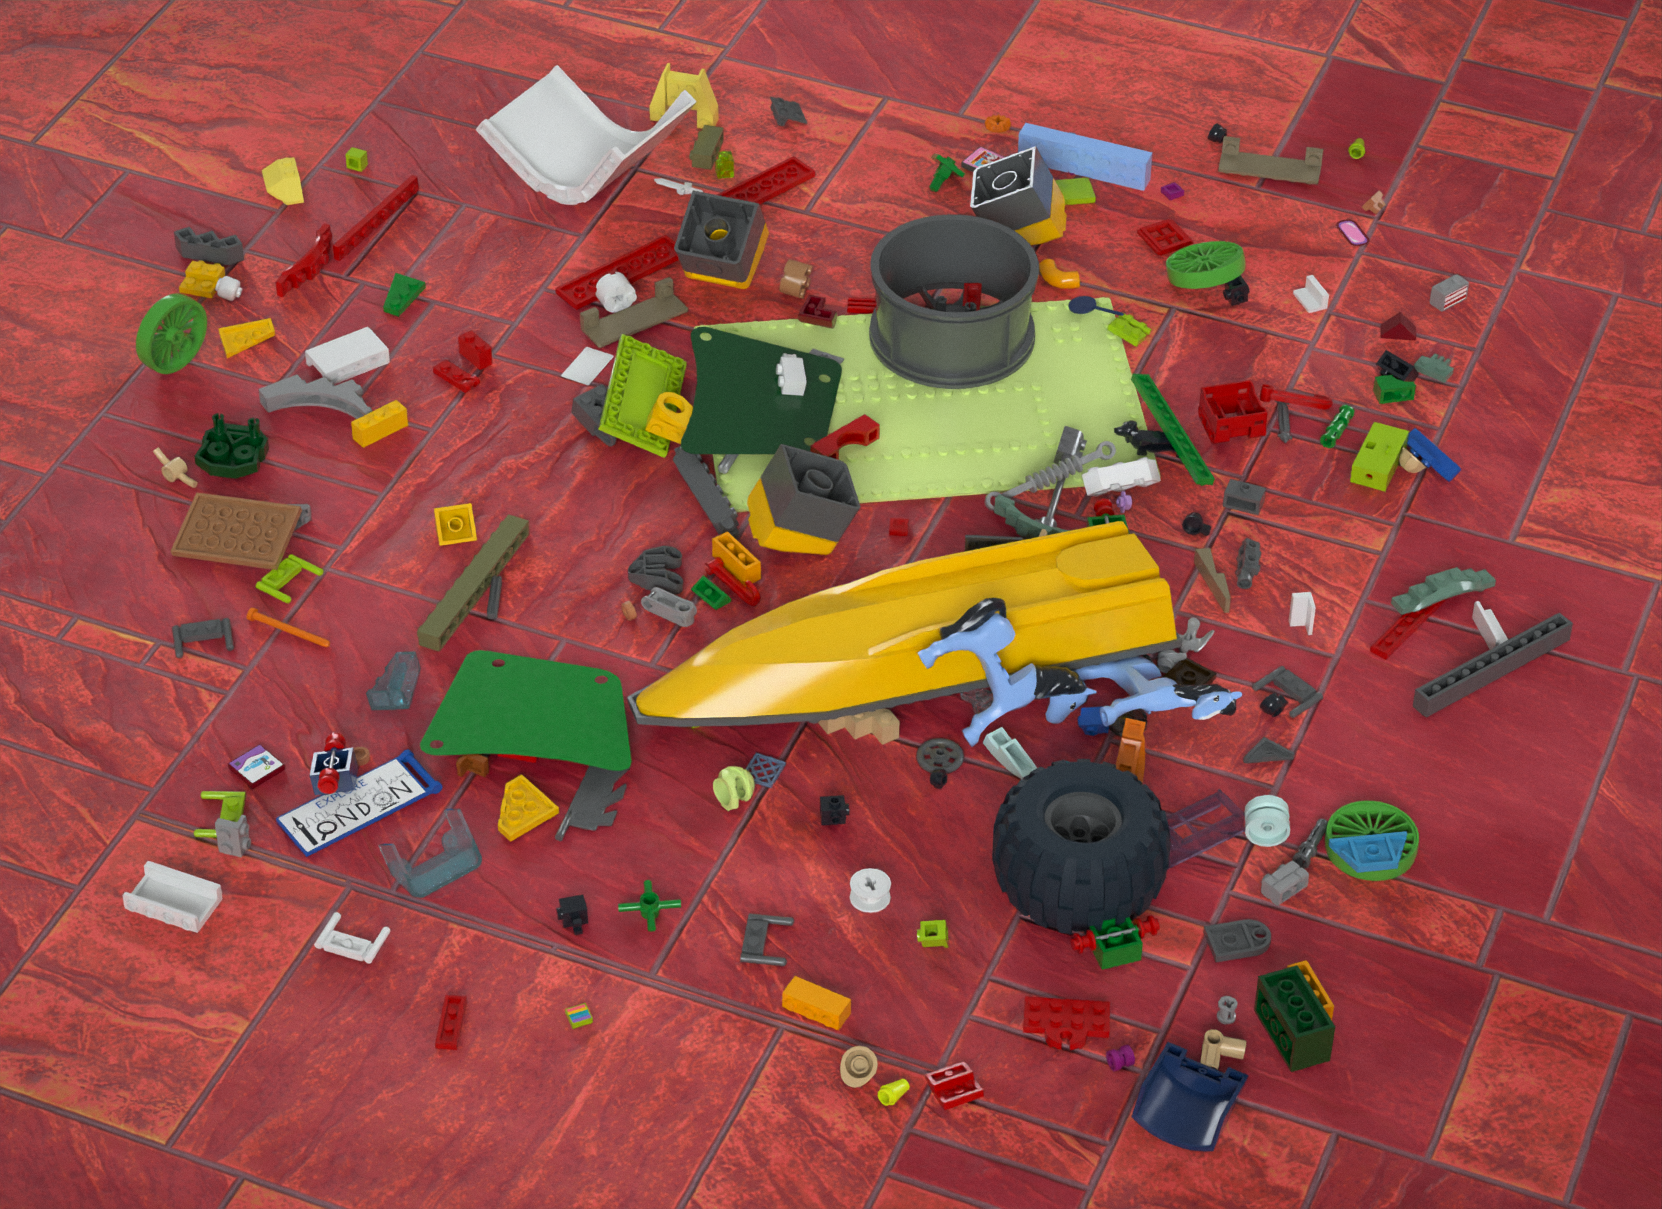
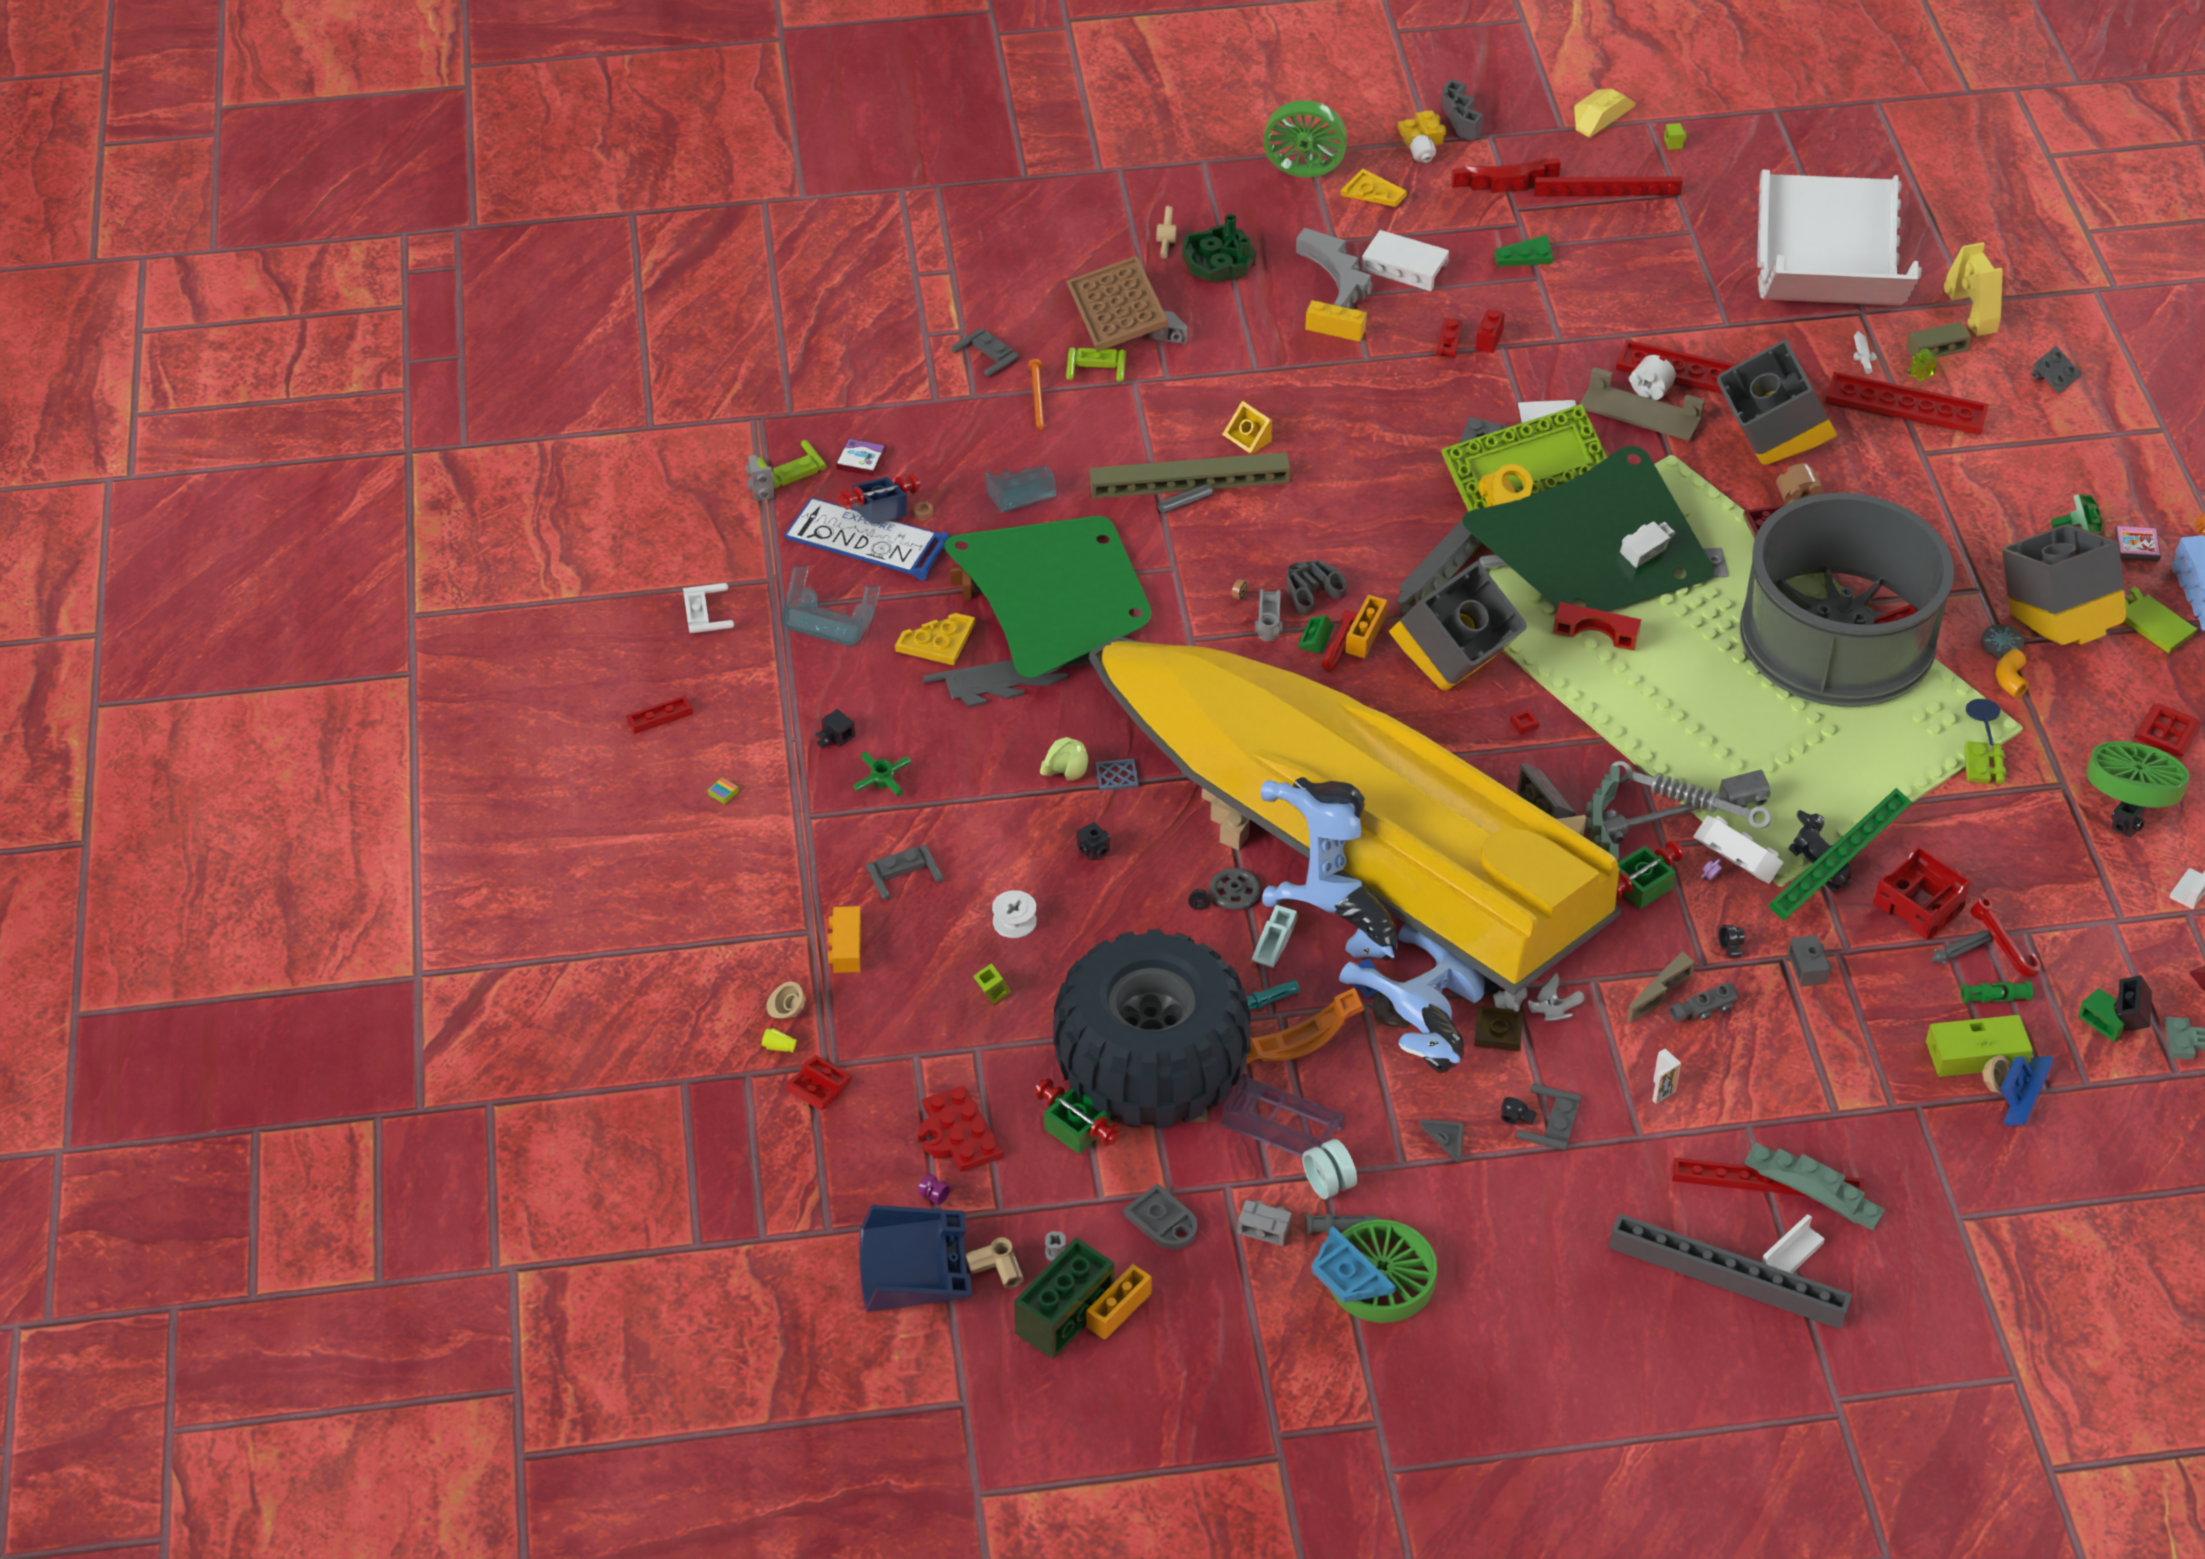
camera: 60 degrees right, 5 degrees up
white panel [122,861,223,933] -> none

